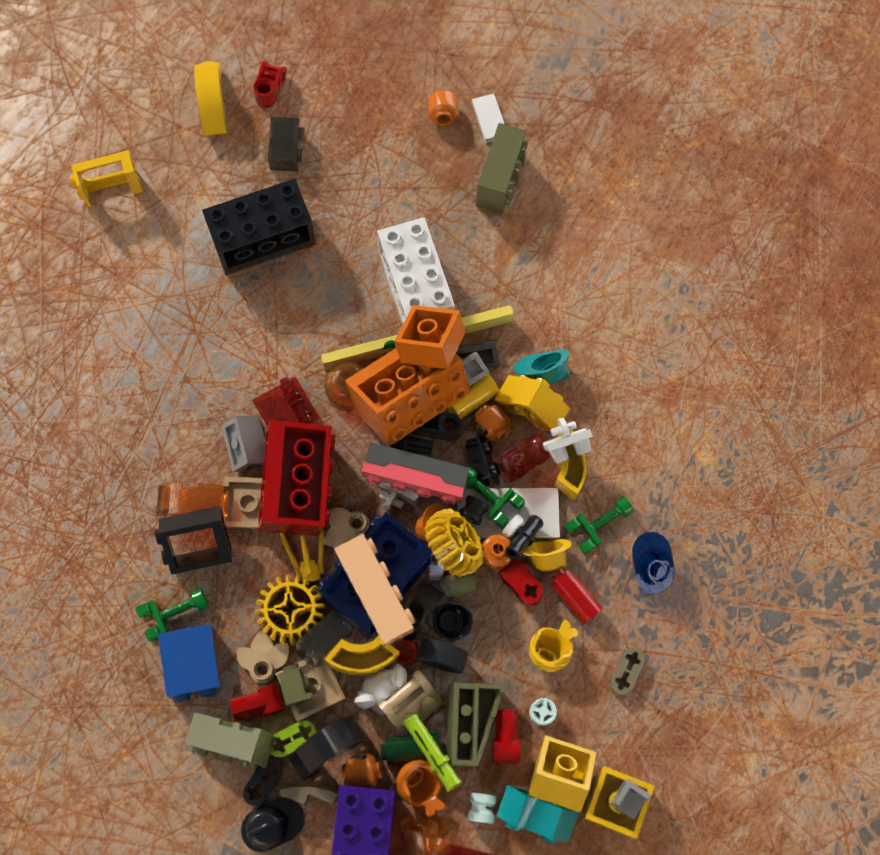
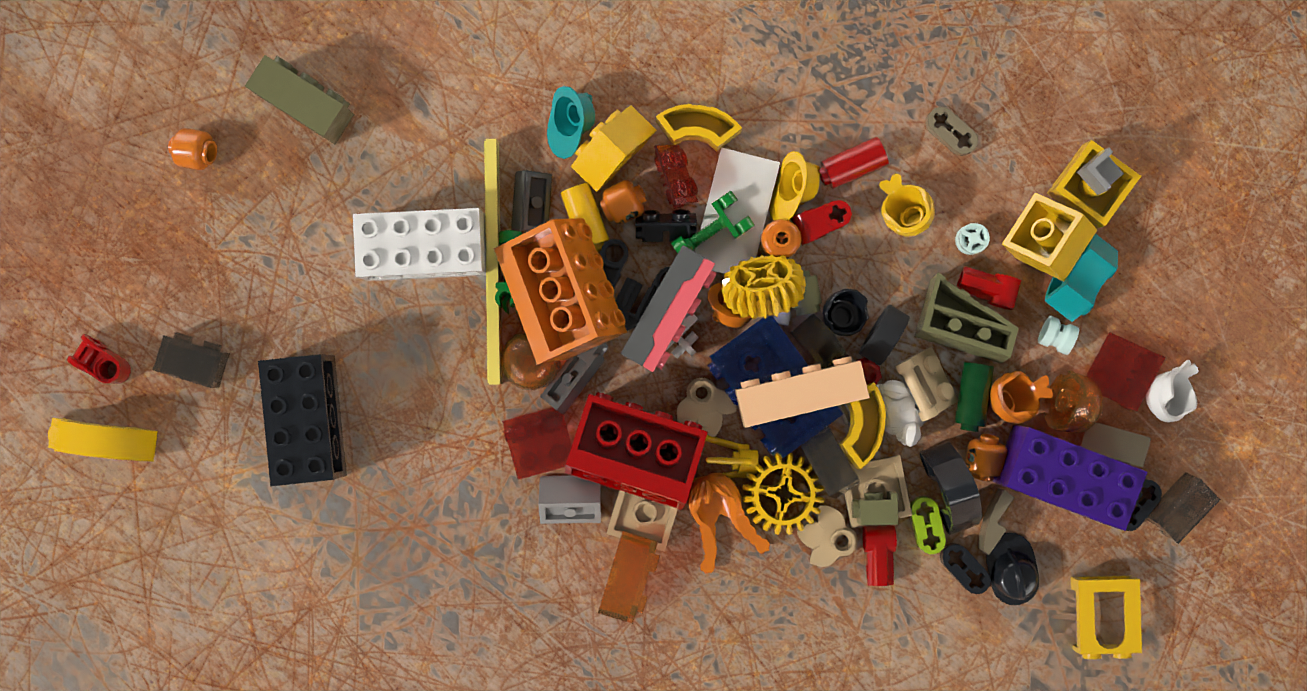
camera: 75 degrees left, 15 degrees up
yellow panel [70,150,143,207] -> none
green bar [135,588,209,642] -> none
black window [155,506,233,575] -> none
blue panel [158,624,223,702] -> none
olive wedge [184,712,276,770] -> none
orange brick [394,305,465,369] -> none
lime pin [403,714,462,792] -> none
black wheel [458,495,490,526] -> none
light grey brick [462,352,490,386] -> none
white tile [472,94,504,143] -> none
white tile [502,514,525,539] -> none
black pin [505,515,544,561] -> none
white hips [542,417,593,463] -> none
green bar [564,496,634,555] -> none
clear blue piece [632,532,675,594] -> none
none -> dark grey hinge [540,343,608,415]
none -> orange hair [687,473,770,574]

